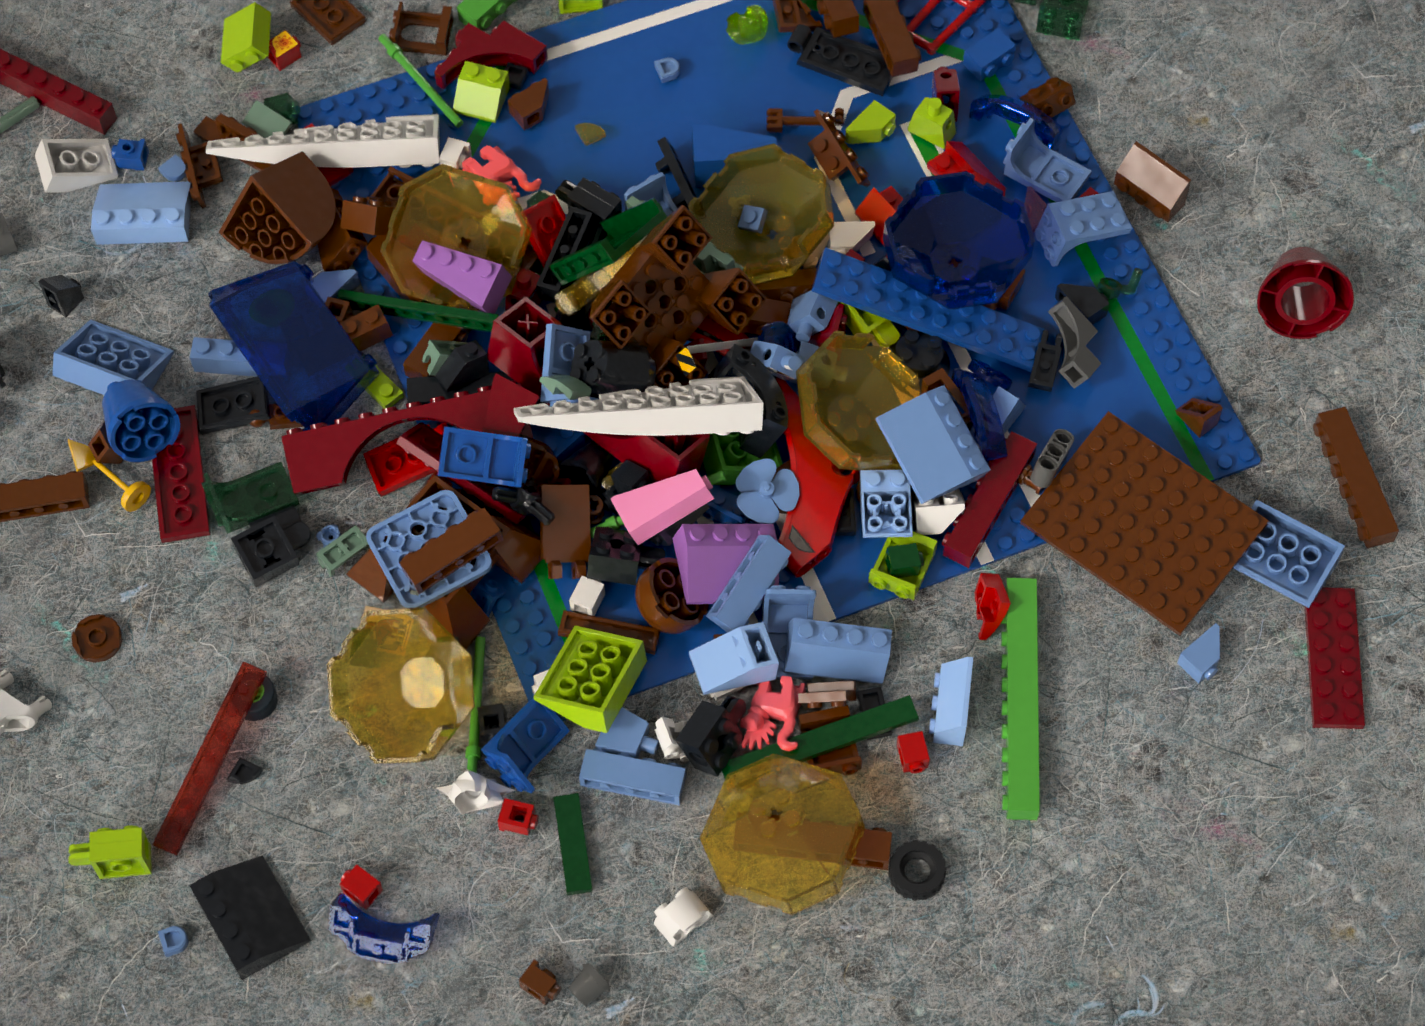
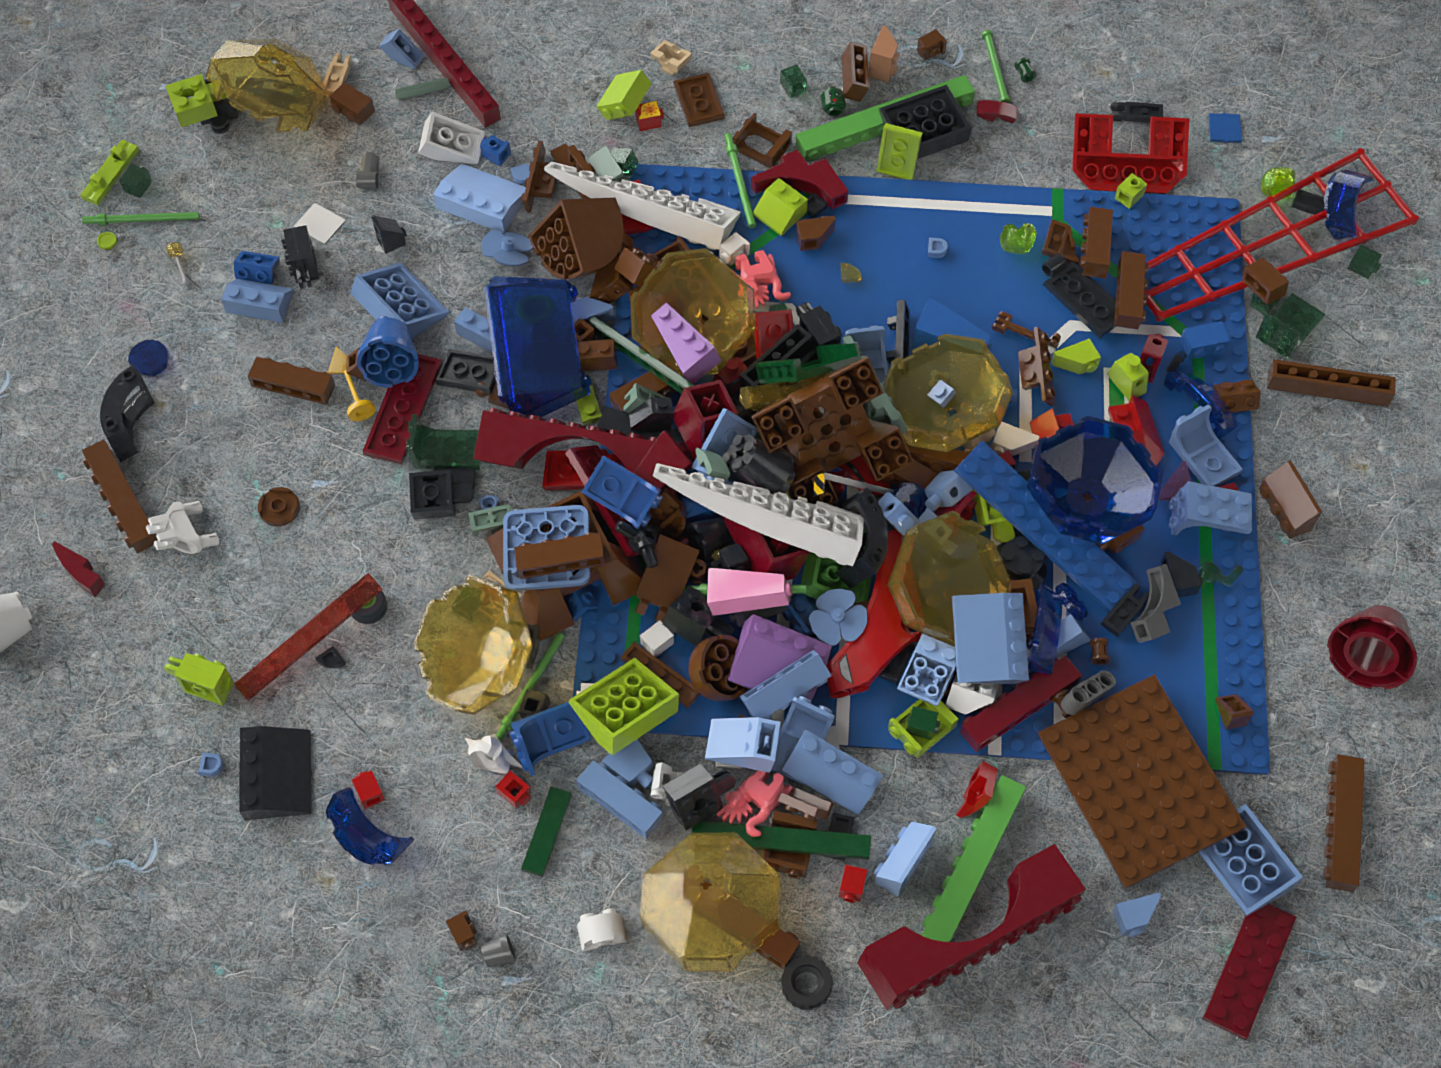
camera: 25 degrees right, 0 degrees up
none -> medium blue piece [481,230,533,266]
none -> dark red arch [857,844,1086,1011]
none -> reddish brown bush [1089,638,1111,665]
none -> black tile [1166,351,1187,374]
none -> reddish brown brick [1267,359,1396,407]

